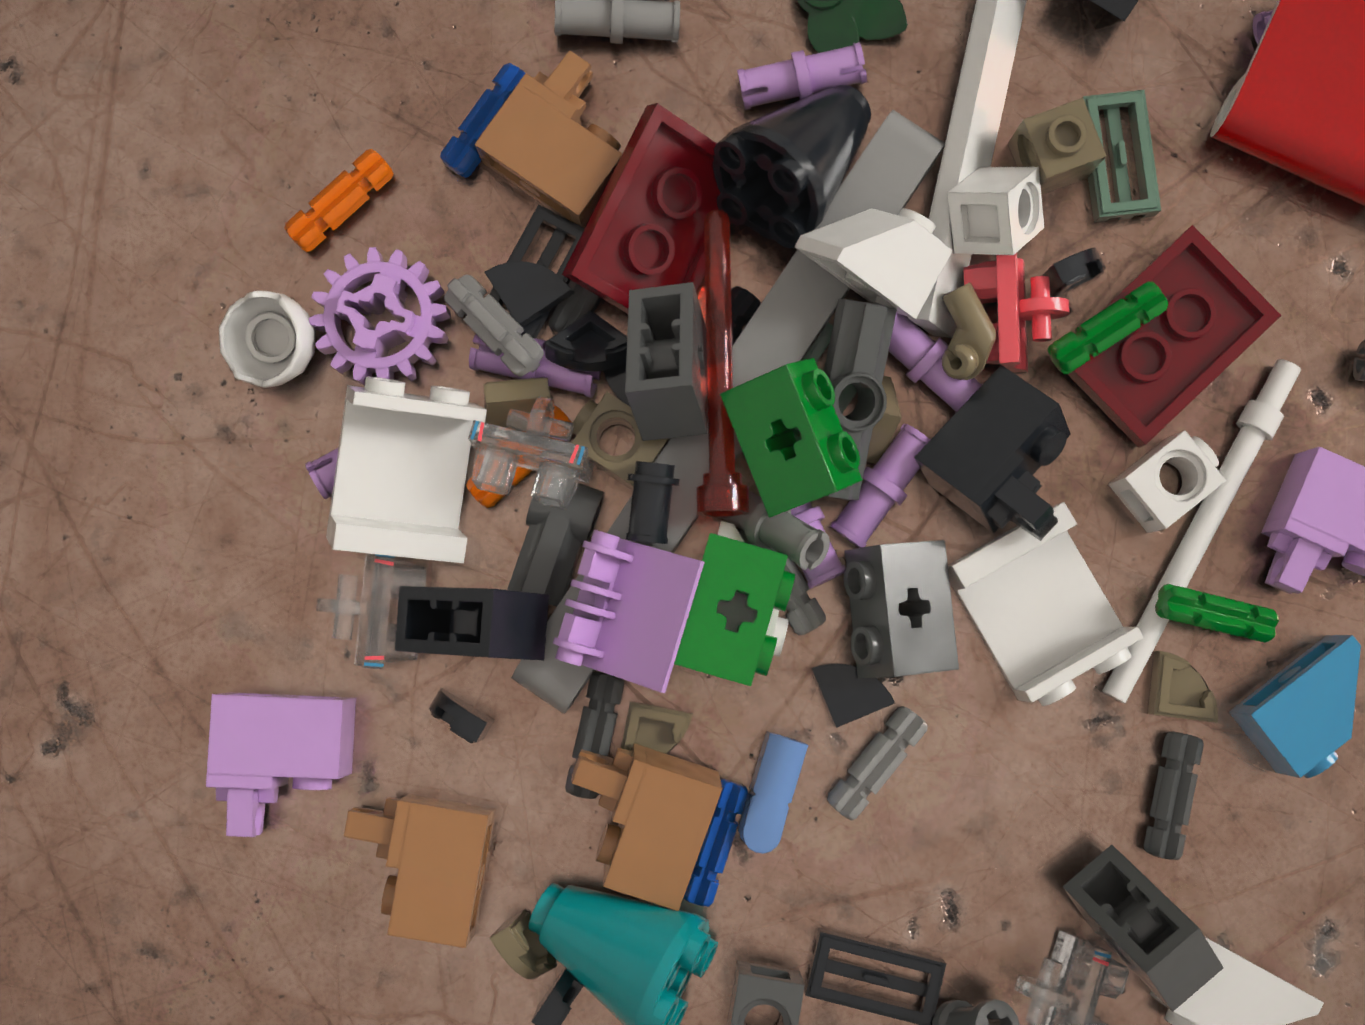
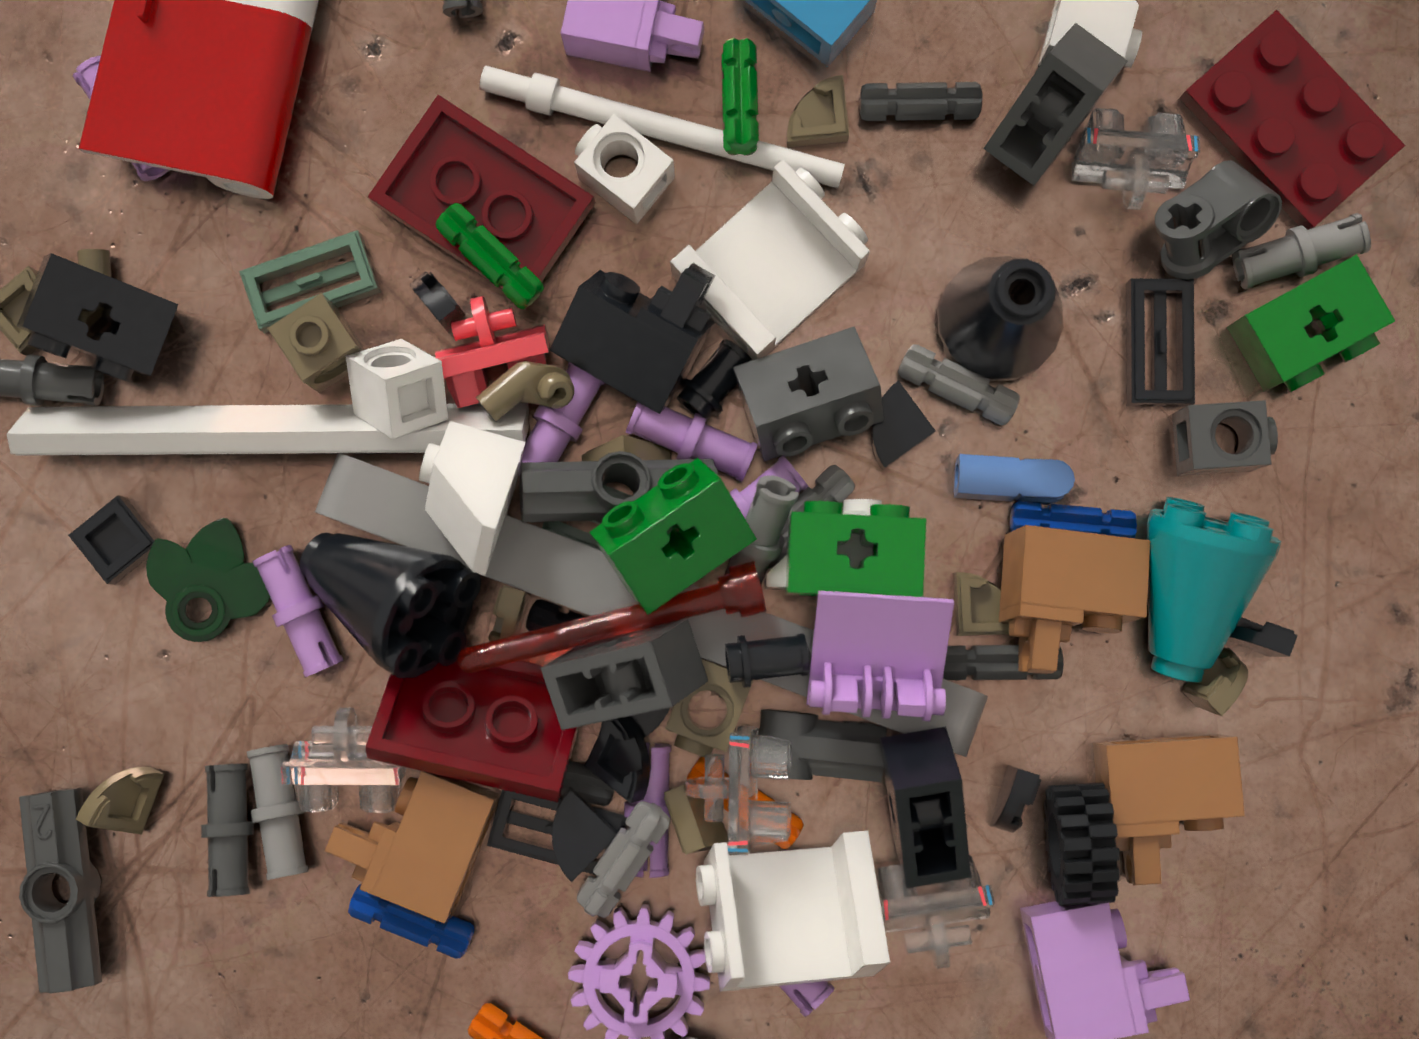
camera: 100 degrees left, 0 degrees up
none -> clear hips [281,707,407,813]
none -> dark tan tile [488,585,532,654]
none -> black pin [677,339,752,421]
none -> black cone [937,256,1064,381]
none -> black tyre [1044,783,1120,905]

